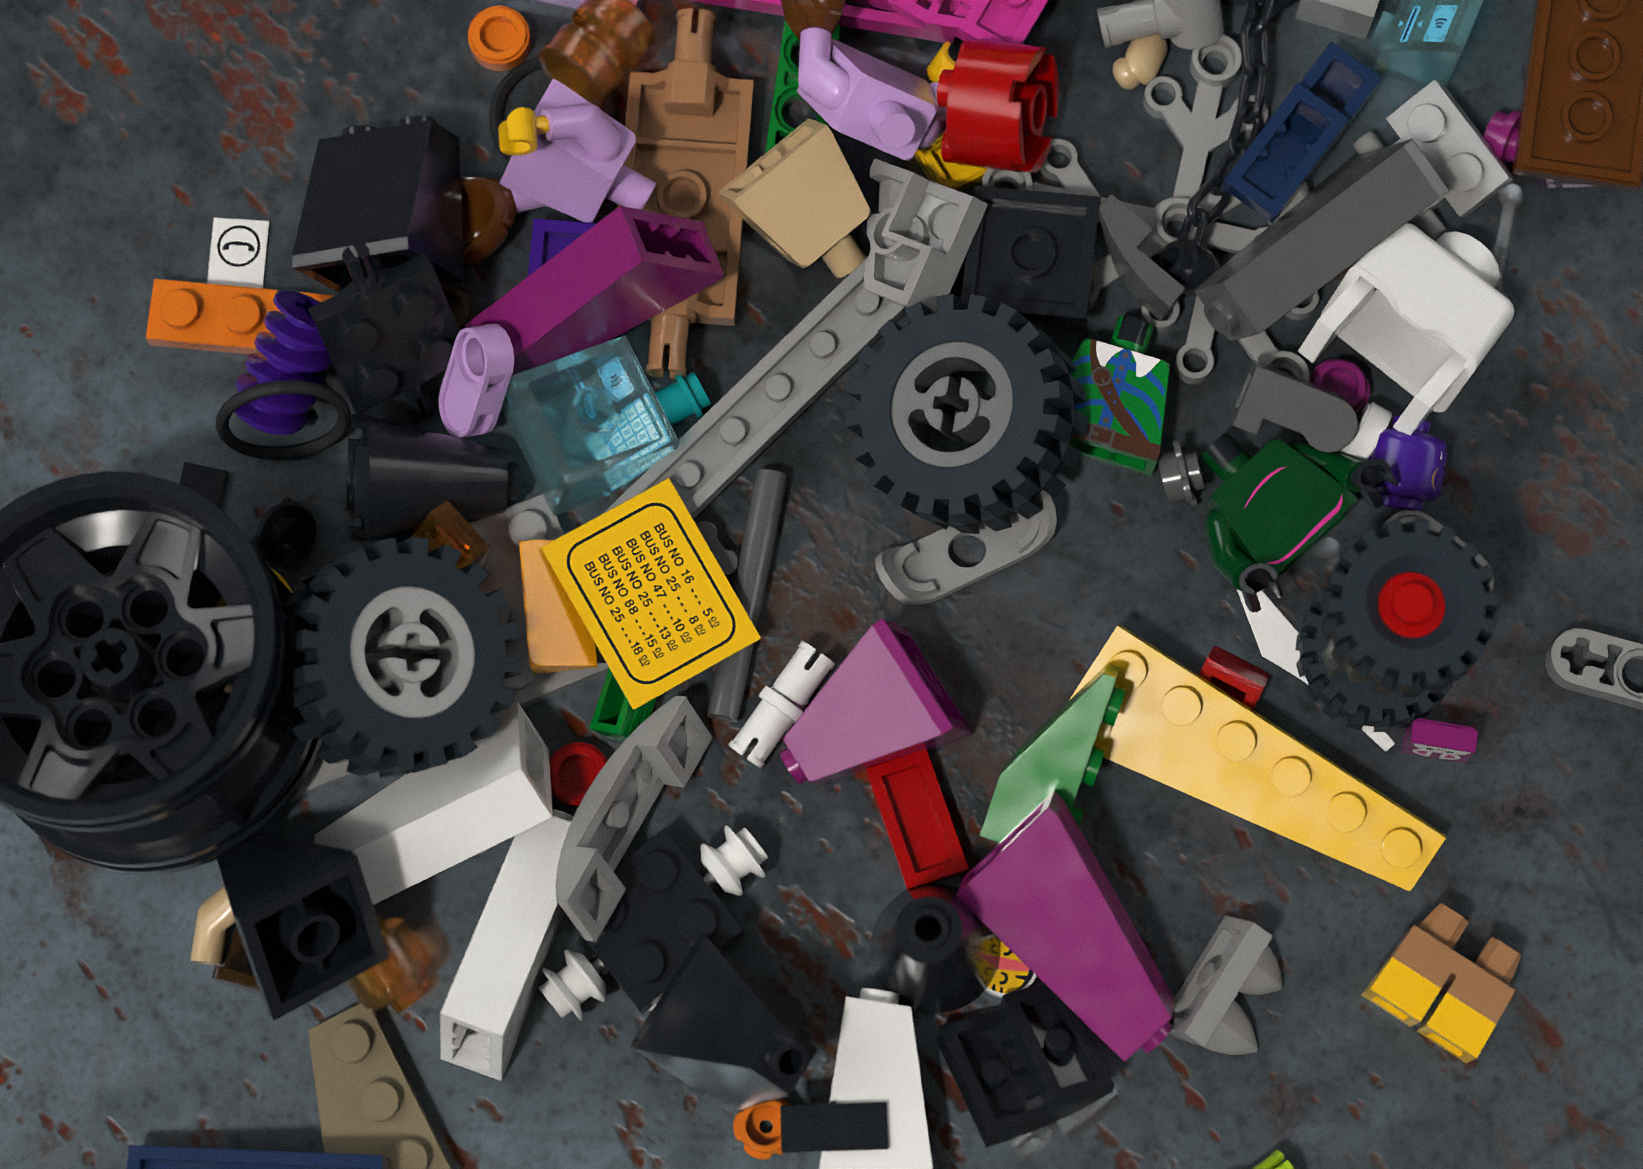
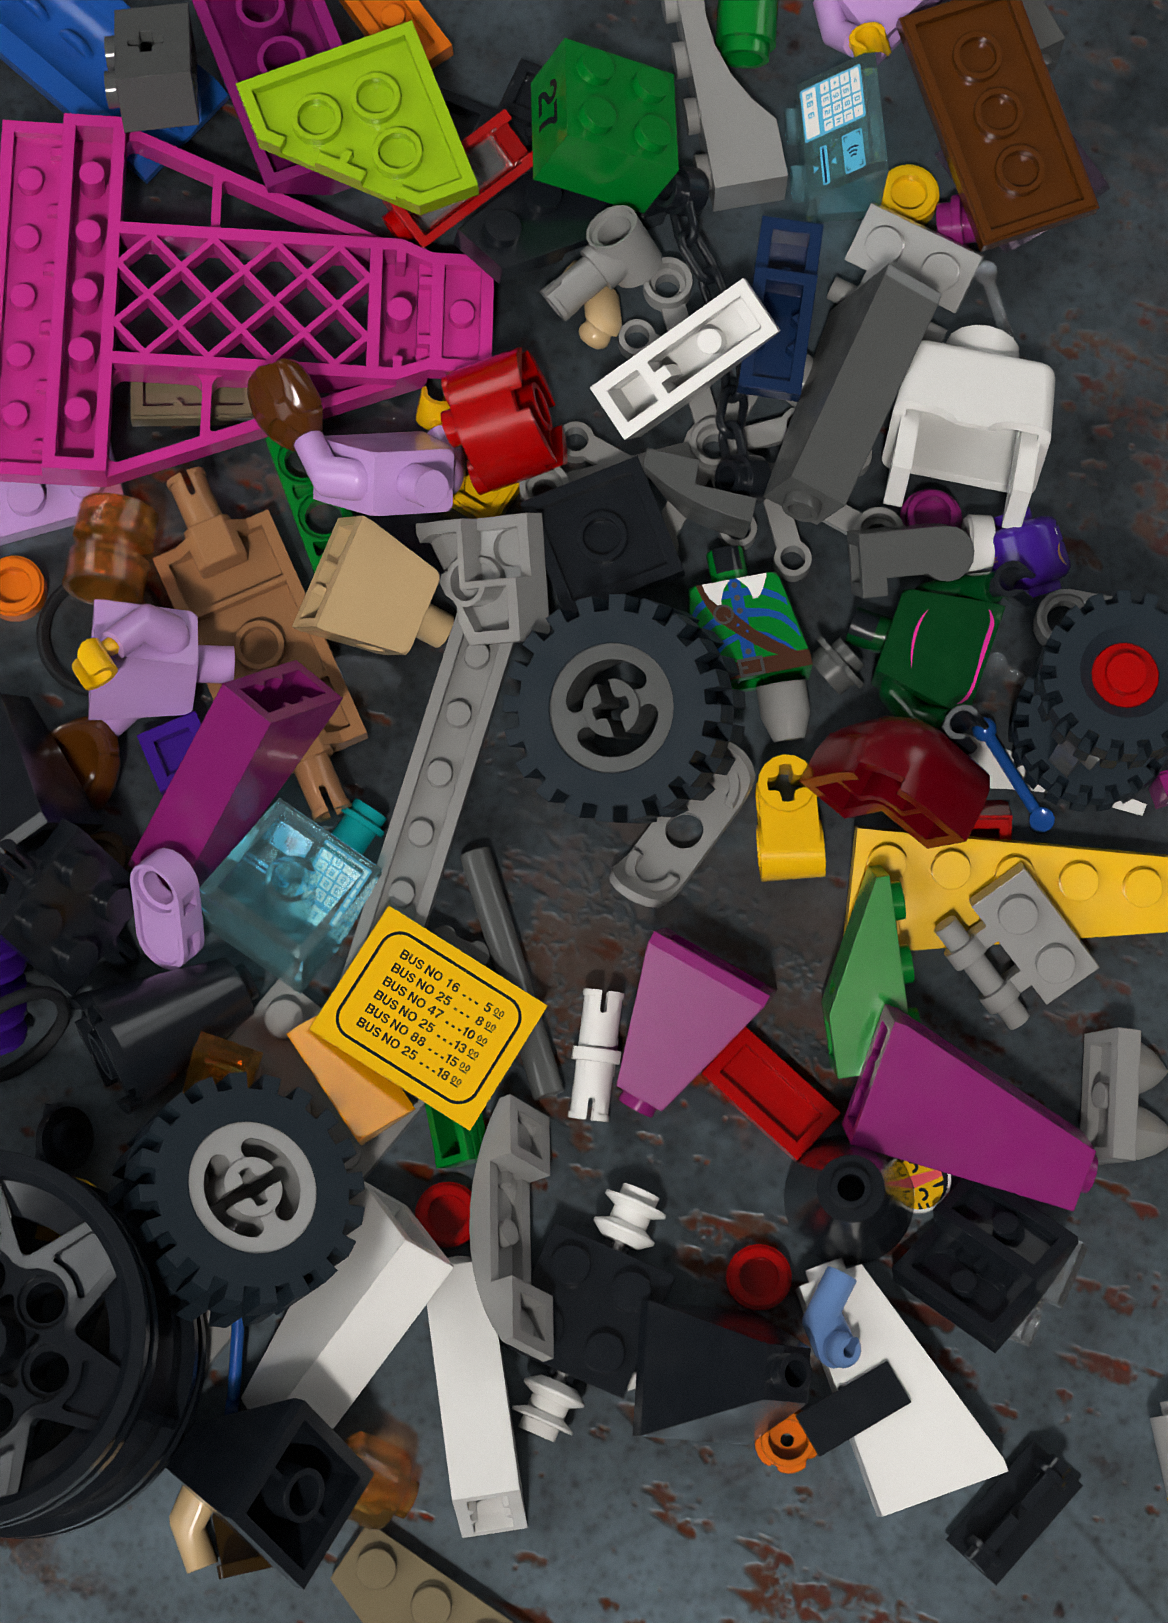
camera: 30 degrees left, 0 degrees up
none -> blue hinge [224,1317,245,1415]
none -> white slope [590,278,781,440]
none -> red tile [725,1244,792,1311]
none -> yellow piece [755,754,826,882]
none -> light grey hose [756,680,811,743]
none -> dark red brick [799,716,990,849]
none -> medium blue arm [802,1266,861,1369]
none -> yellow tile [877,164,939,226]
none -> light grey plate [934,862,1100,1030]
none -> blue hinge [972,717,1055,834]

